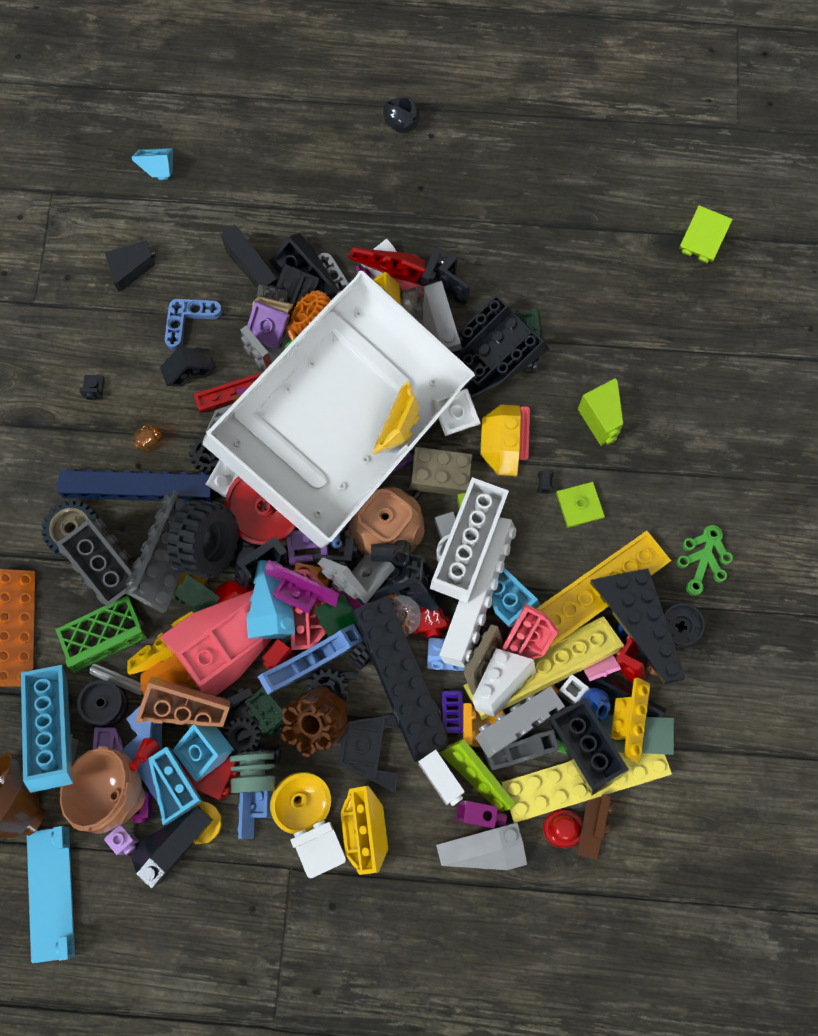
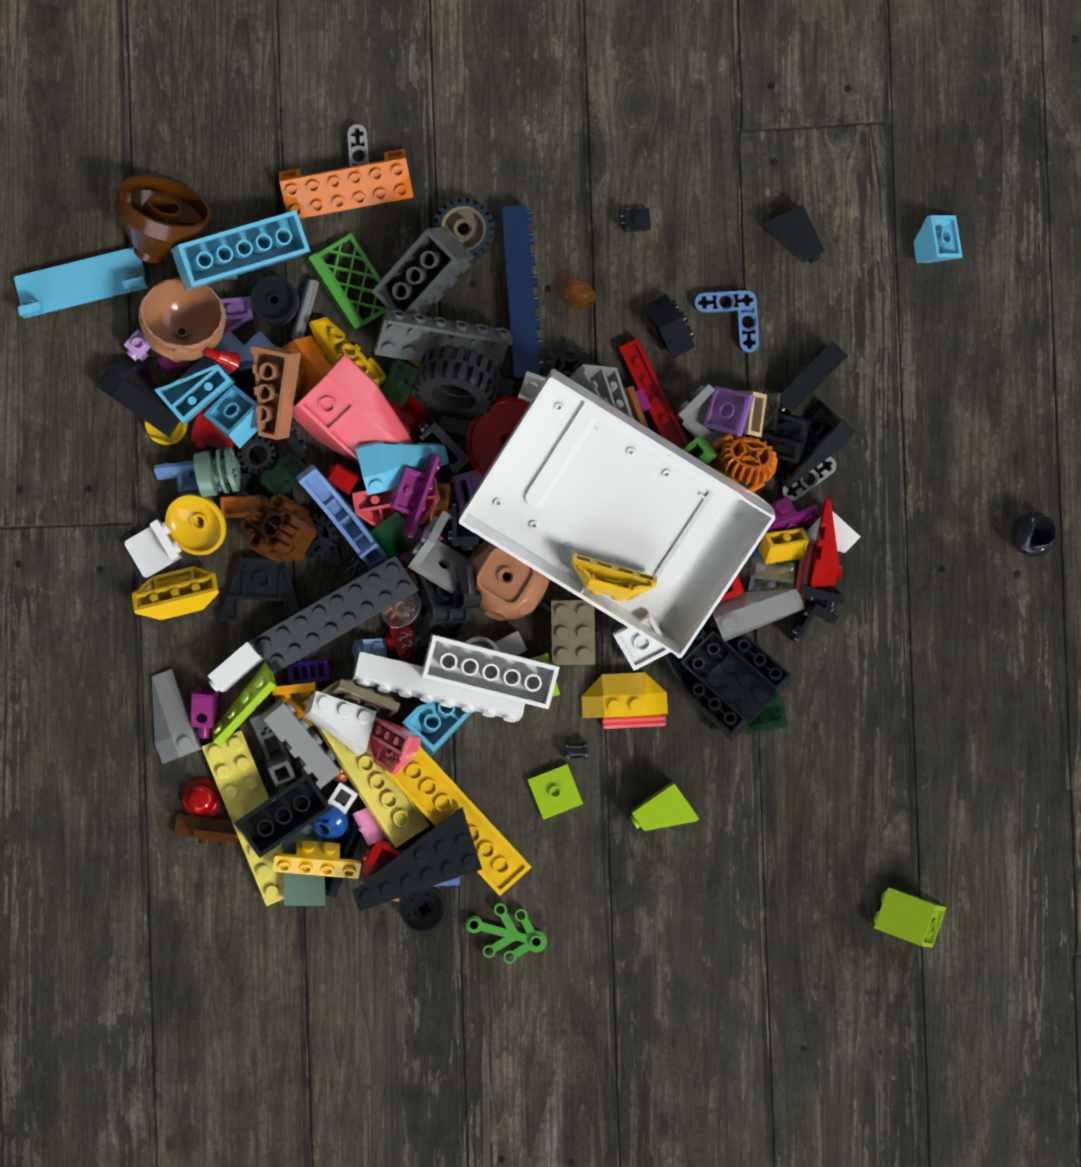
camera: 80 degrees right, 15 degrees up
none -> orange plate [220,495,263,518]

